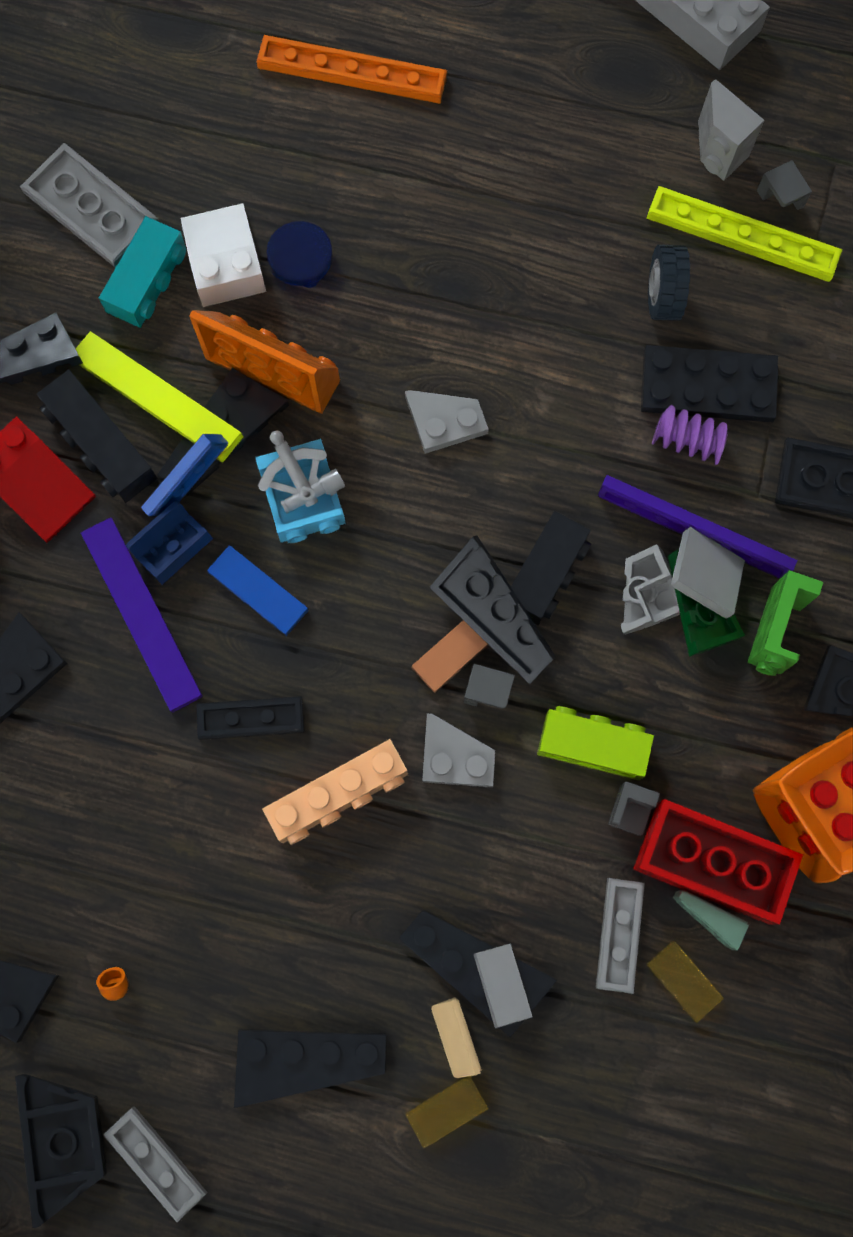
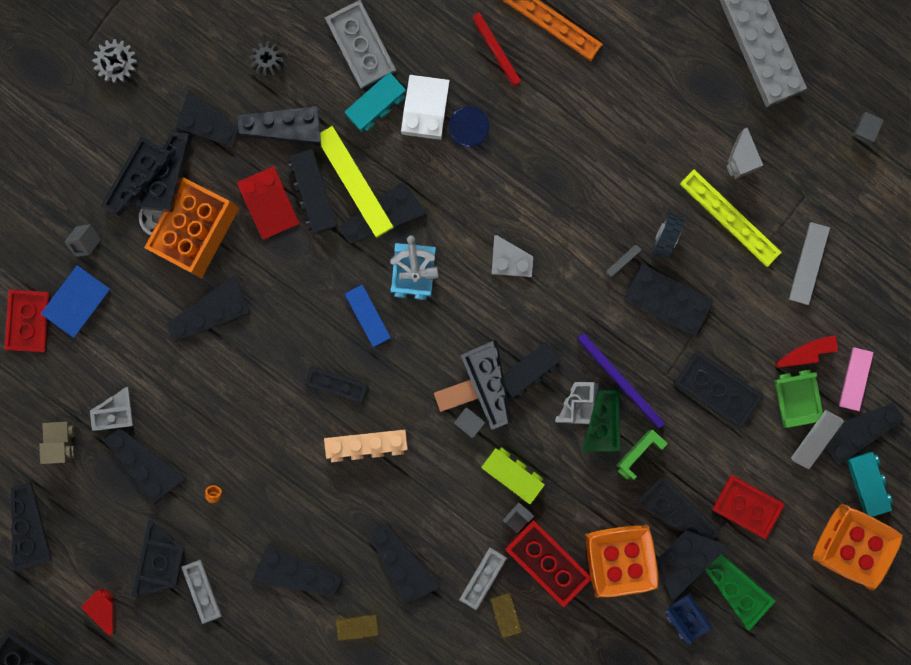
camera: 25 degrees right, 10 degrees up
dark purple tile [80,517,203,713] -> none
dark blue bracket [126,500,213,585] -> none
blue tile [141,434,228,516] -> none
orange slope [189,310,340,414] -> none
light grey wing [422,713,495,787] -> none
tan slope [431,997,482,1078] -> none
light grey tile [474,943,533,1029] -> none
medium lavender piece [652,405,728,465] -> none
light grey tile [671,527,745,619] -> none
sand green slope [673,890,749,951] -> none
dark grey panel [757,160,812,210] -> none
none -> red tile [473,12,521,88]
none -> dark grey tile [606,245,641,278]

